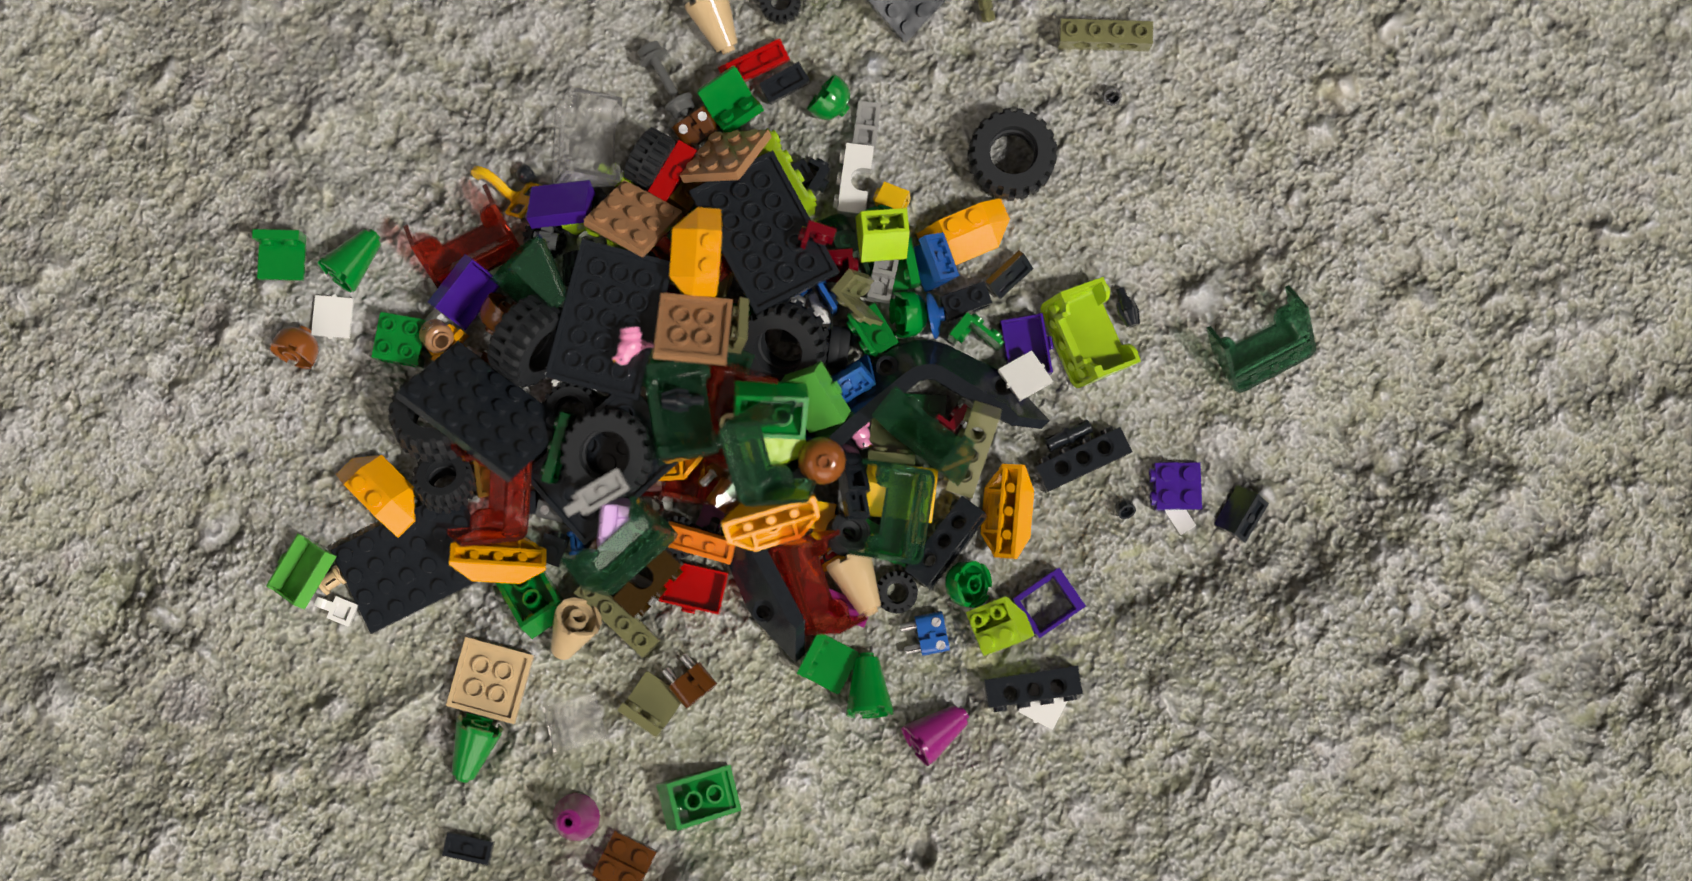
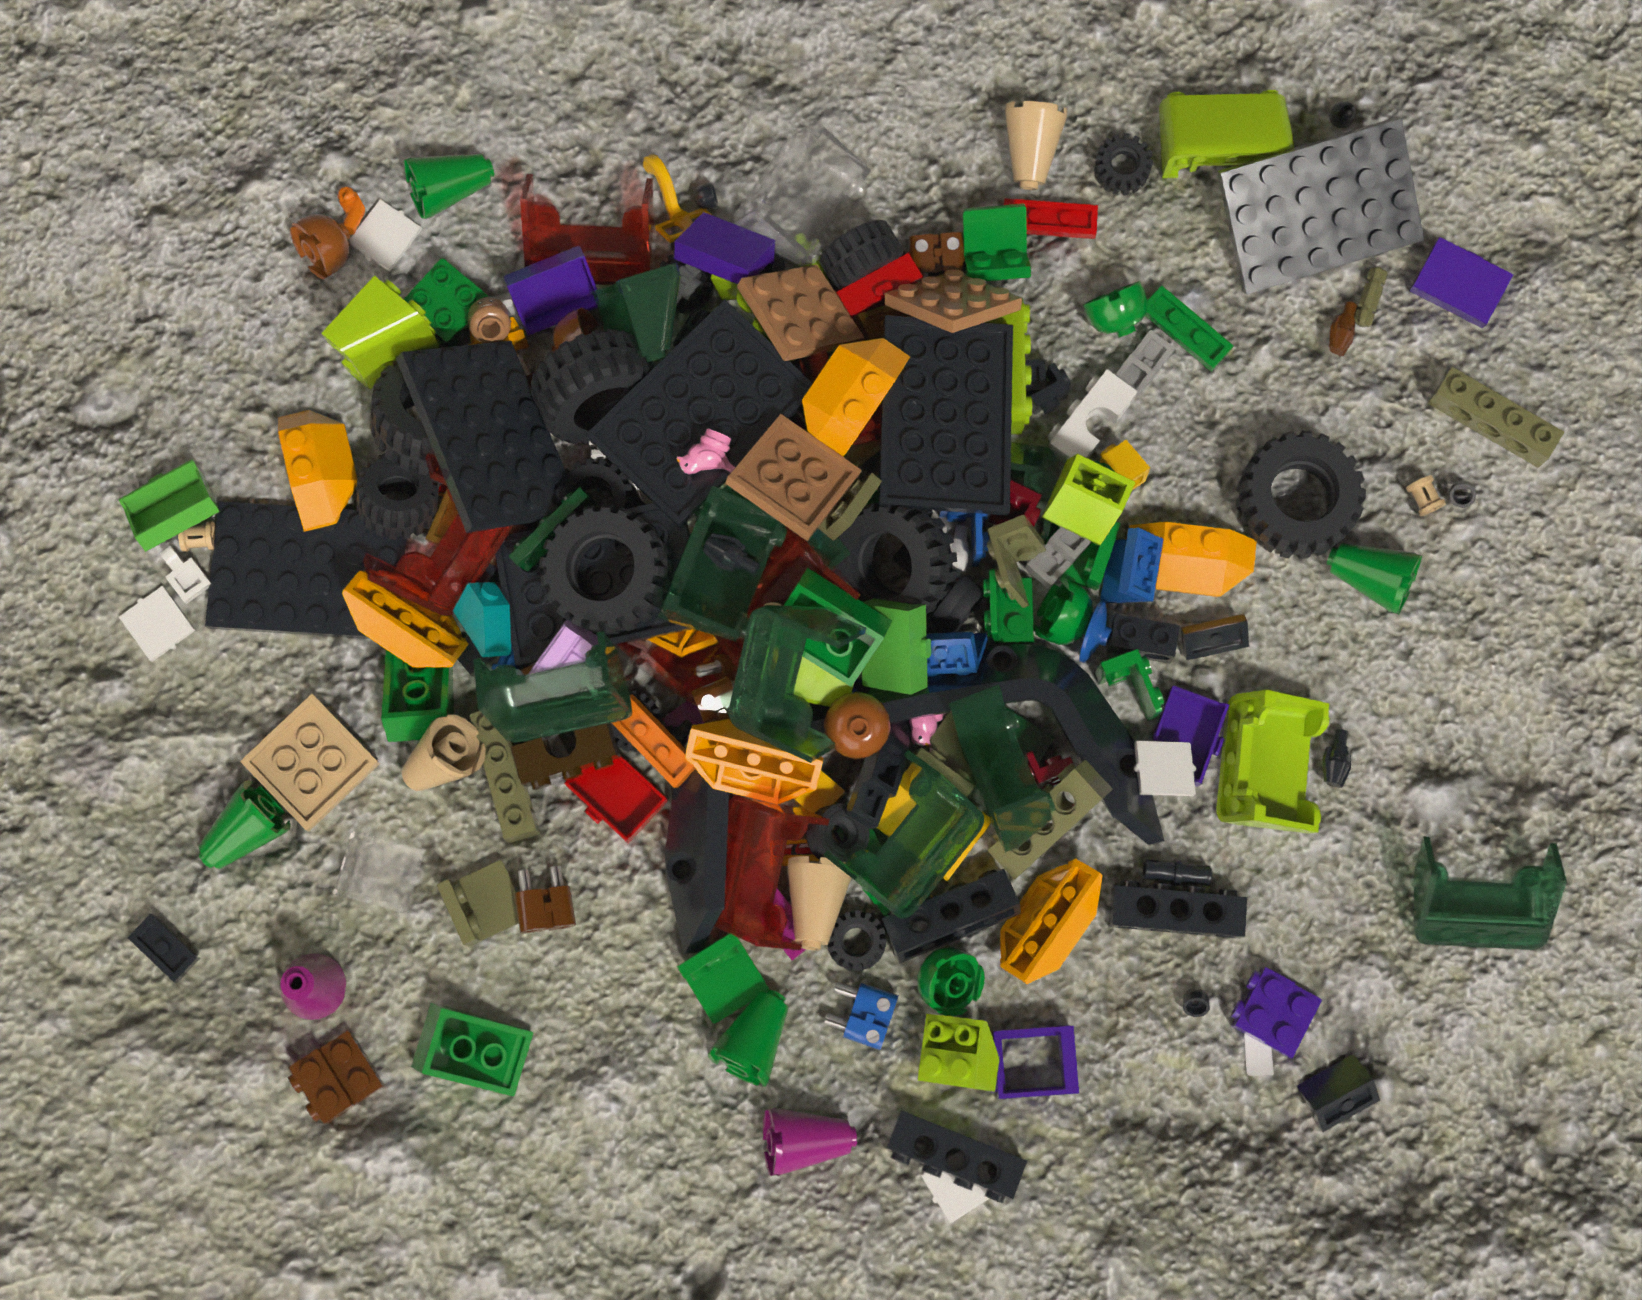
camera: 30 degrees right, 5 degrees down
green bracket [252,229,307,281] -> none
light grey hinge [563,468,630,517] -> none
dark grey piece [637,41,695,118] -> none
black plate [759,61,810,105] -> none
dark red bracket [798,220,837,249] -> none
none -> white piece [119,586,195,662]
none -> lime windscreen [321,275,442,390]
none -> orange arm [337,187,365,235]
none -> teal slope [453,582,511,657]
none -> green plate [1145,285,1234,372]
none -> green cone [1327,543,1422,615]
none -> reddish brown piece [1329,301,1357,357]
none -> tan bush [1406,475,1446,517]

